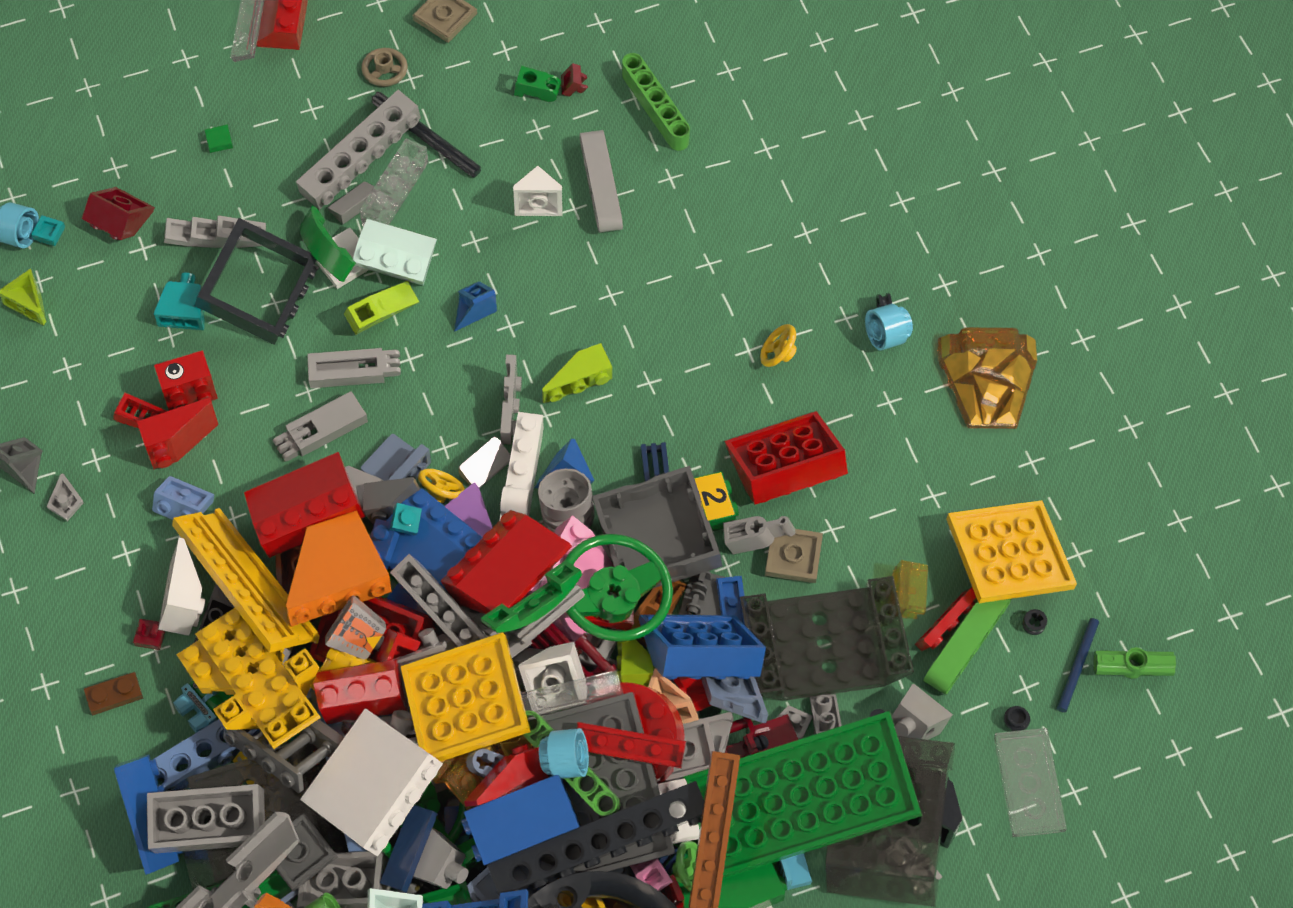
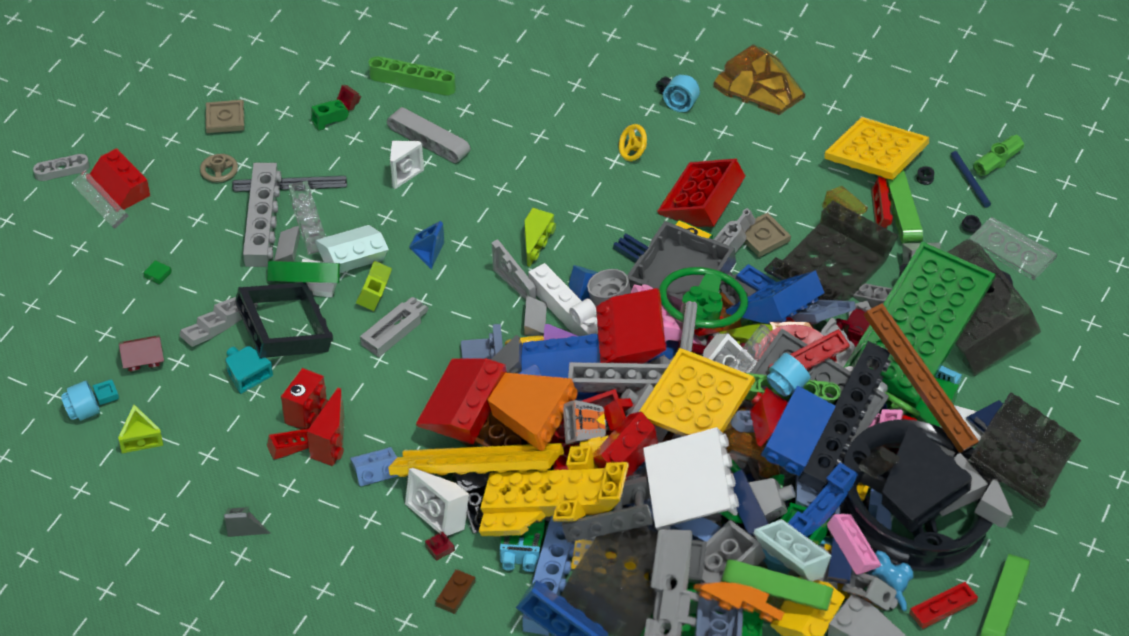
camera: 40 degrees left, 15 degrees down
light grey piece [47,474,84,522] -> none
light grey brick [147,784,265,853] -> none
light grey hinge [273,391,368,461] -> none
teal plate [390,503,422,536] -> none
green slope [481,560,582,633] -> none

